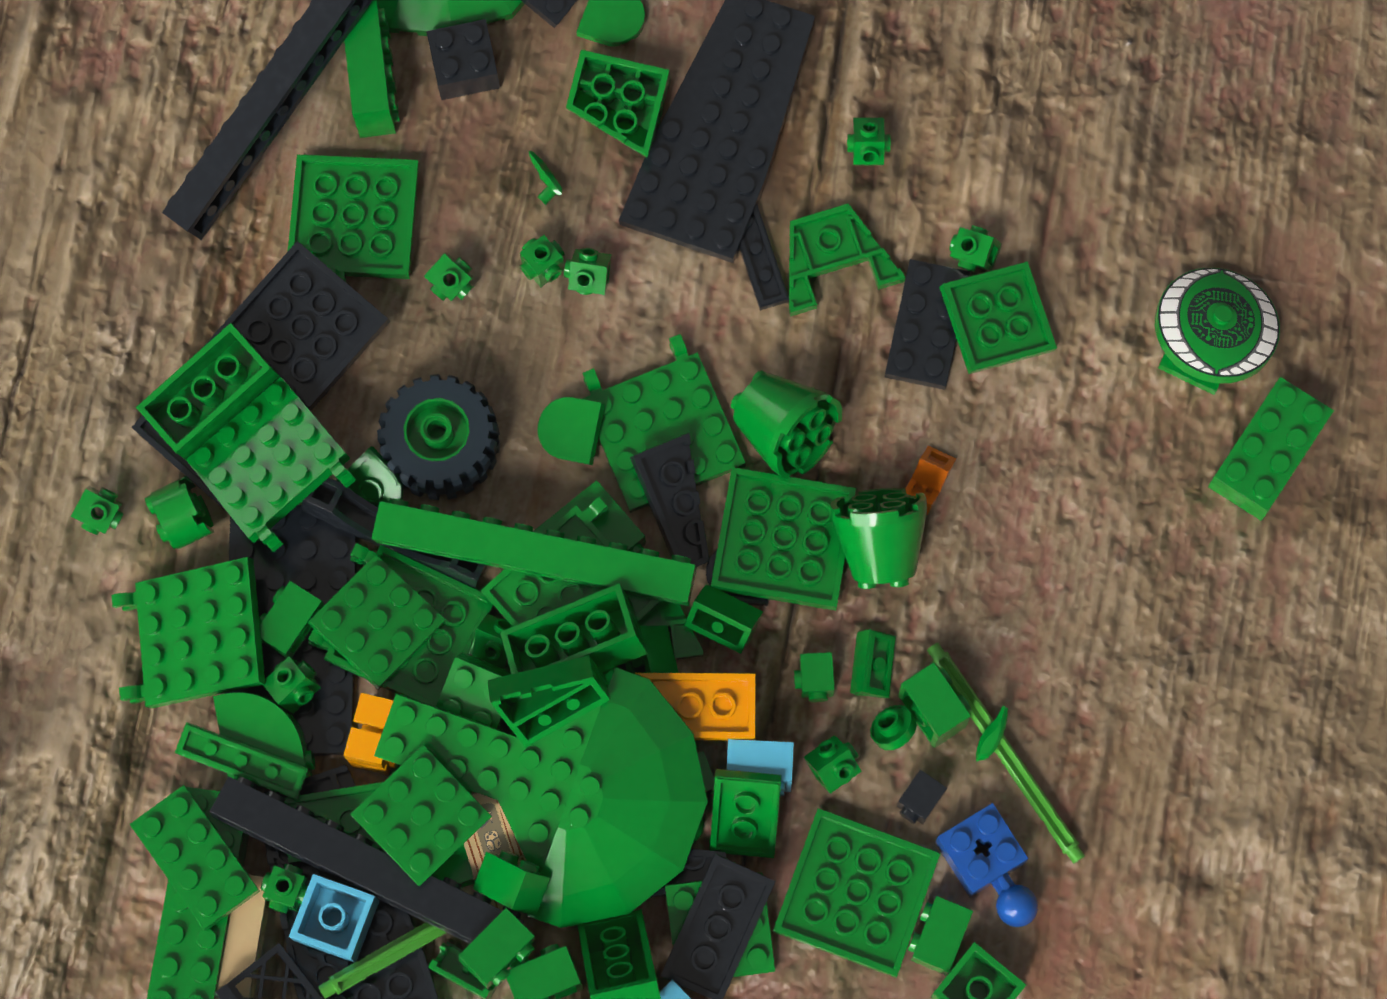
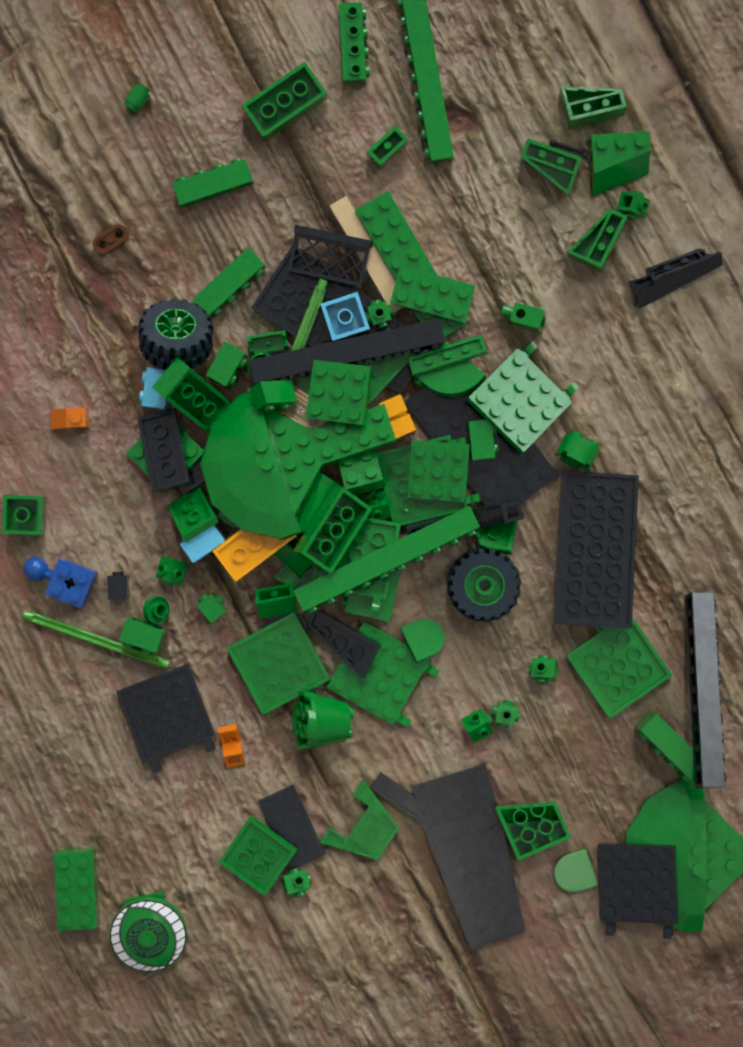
camera: 140 degrees right, 15 degrees up
green brick [71,486,124,535] -> none
green brick [136,323,280,460] -> none
green plate [186,377,356,552] -> none
green brick [263,656,321,714] -> none
black brick [426,19,500,100] -> none
green brick [458,908,535,989] -> none
green wedge [487,655,610,748] -> none
green bar [529,151,562,205] -> none
green plate [773,808,941,978] -> none
green cone [830,488,927,589] -> none
green brick [847,118,891,166] -> none
green slope [850,629,896,699] -> none
green piece [908,896,973,976] -> none
green bar [976,706,1008,762] -> none
none -> black plate [116,663,216,774]
none -> green torso [501,303,547,334]

